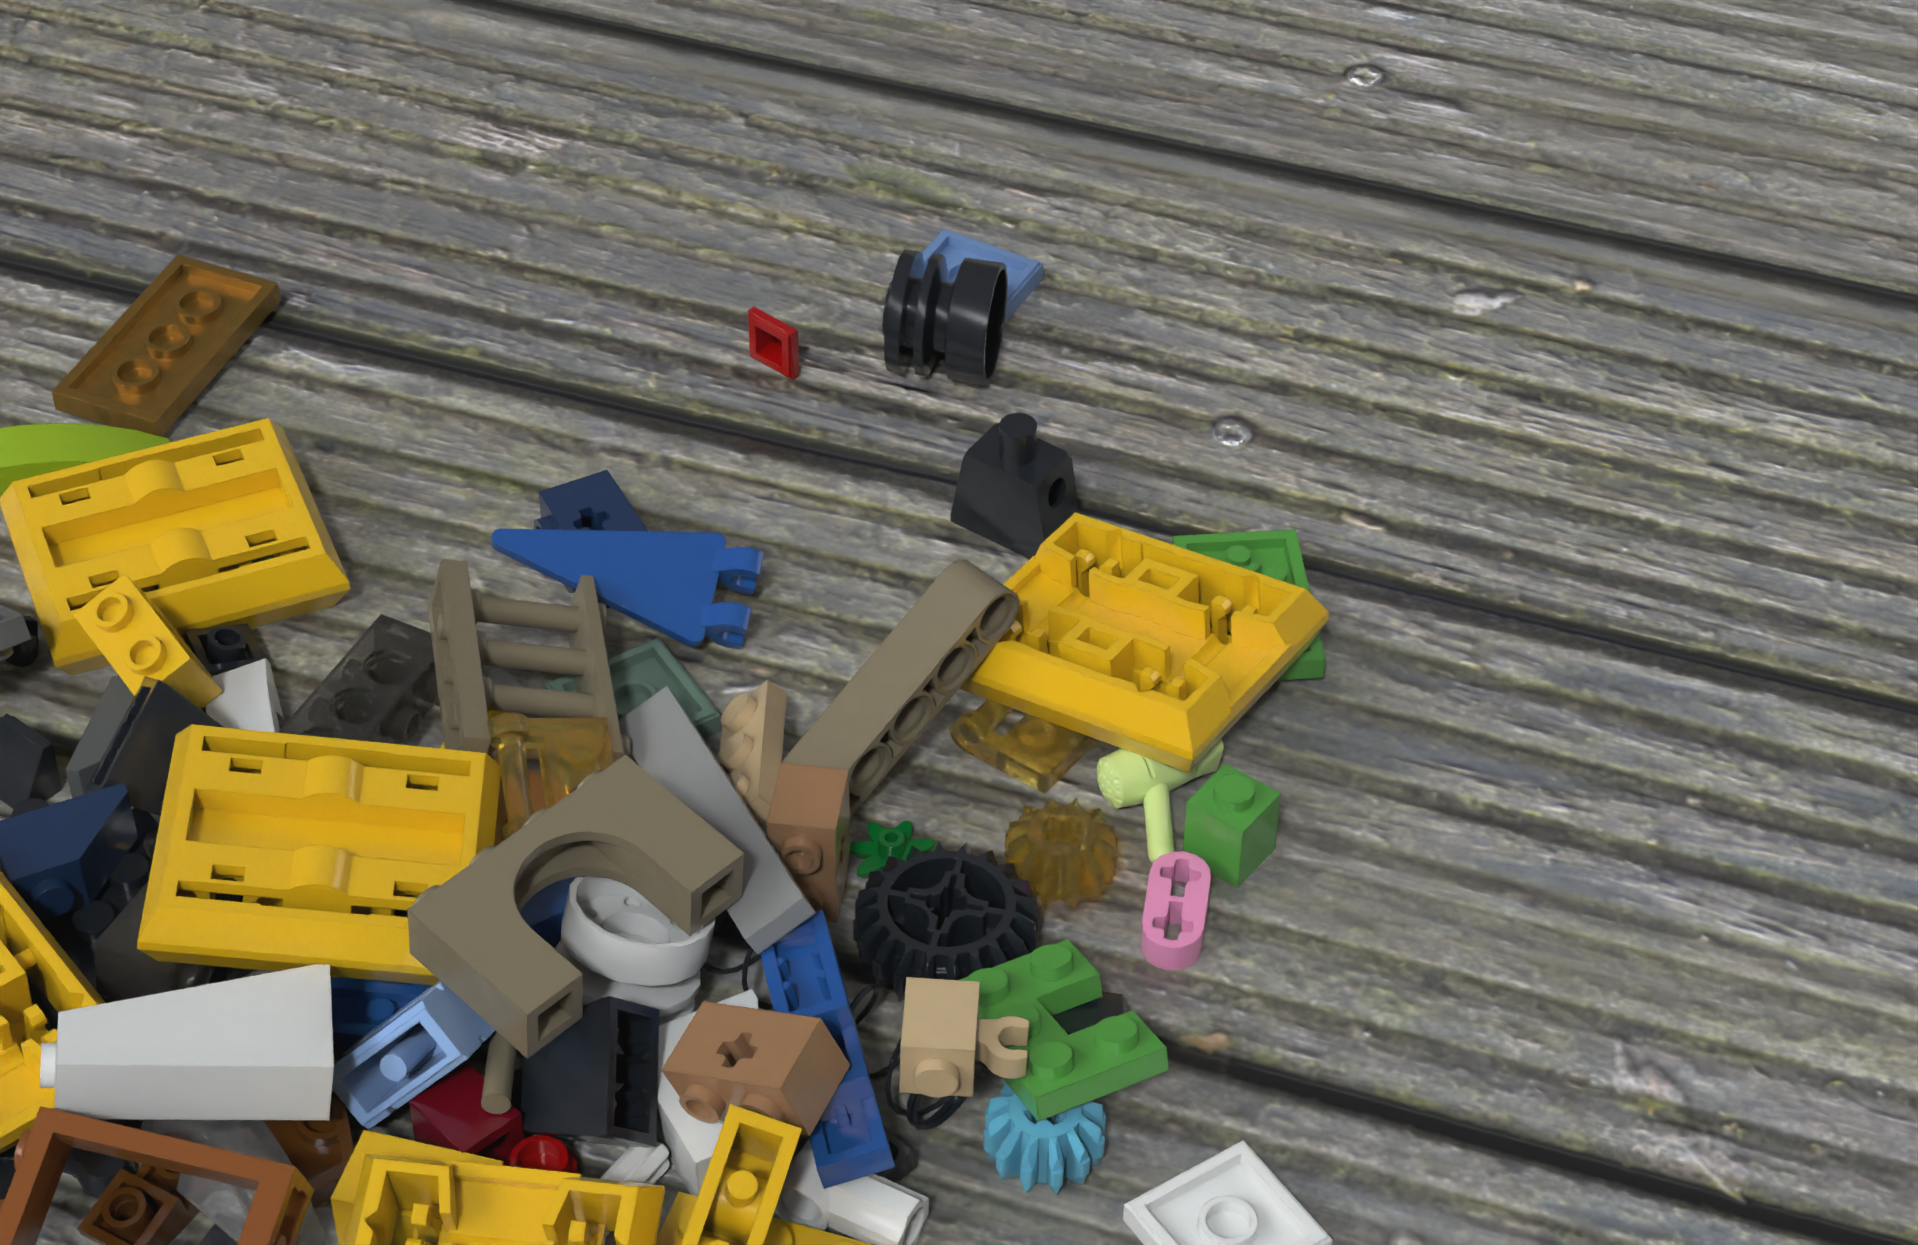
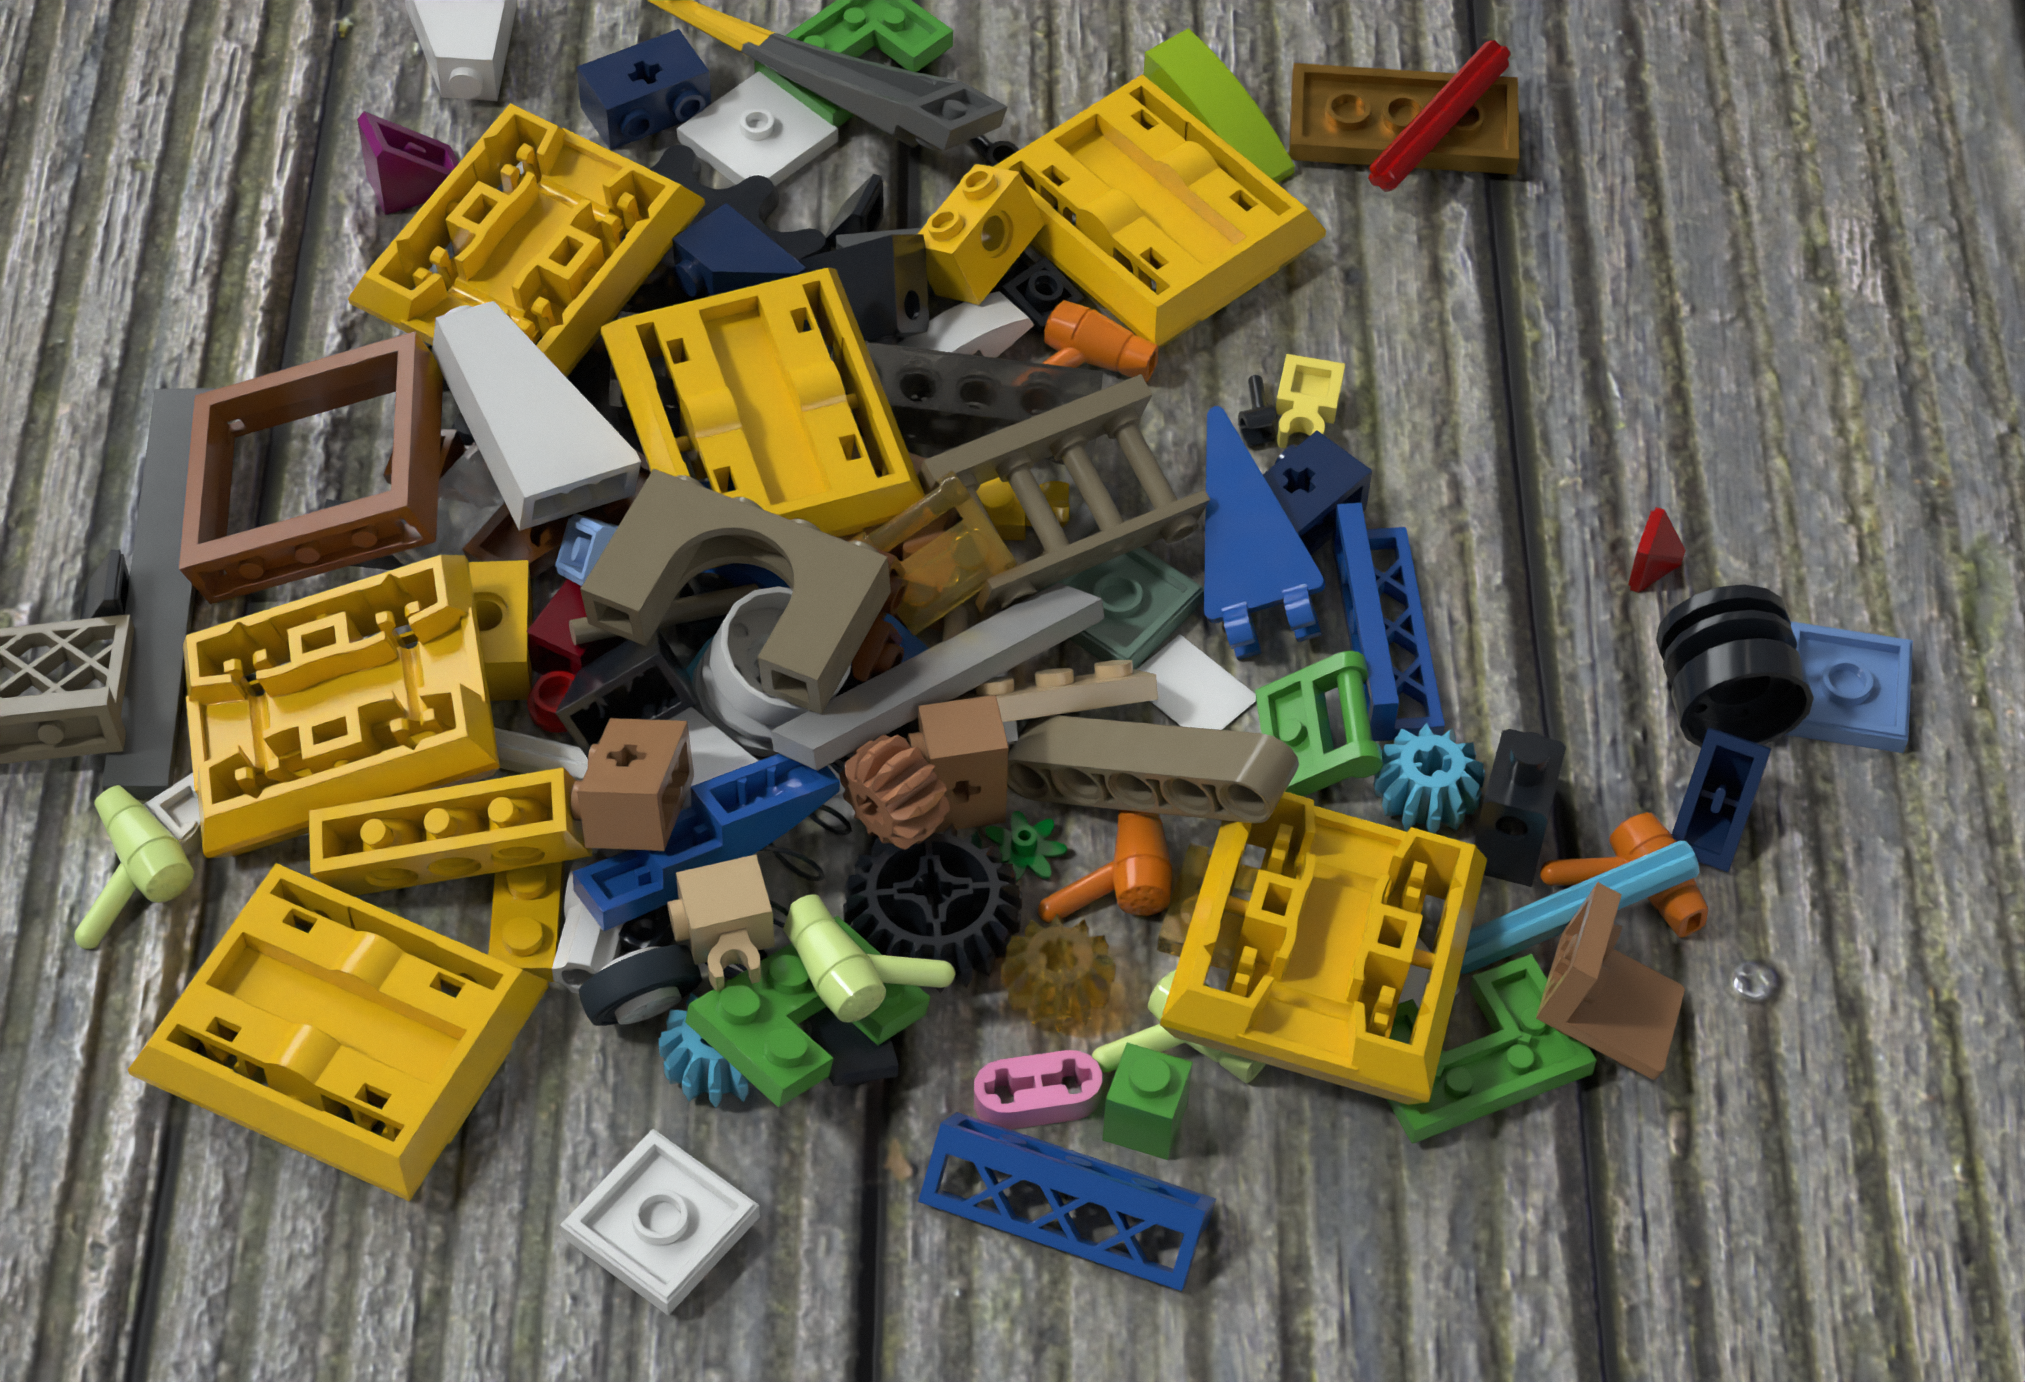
camera: 70 degrees right, 10 degrees up
none -> black wheel [578,945,702,1026]
none -> yellowish green piece [783,894,955,1023]
none -> nougat gear [839,734,950,850]
none -> blue fence [918,1112,1216,1291]
none -> orange piece [1009,300,1159,404]
none -> orange piece [1038,810,1172,923]
none -> white sticker [1137,634,1256,730]
none -> black hand [1238,375,1276,447]
none -> bright green plate [1255,651,1383,797]
none -> light yellow plate [1276,354,1345,448]
none -> blue fence [1331,503,1445,741]
none -> red axle [1368,40,1511,192]
none -> medium azure gear [1373,722,1485,834]
none -> medium azure axle [1460,840,1700,974]
none -> medium nougat bracket [1536,882,1685,1080]
none -> orange piece [1540,812,1709,938]
none -> dark blue slope [1672,727,1772,872]

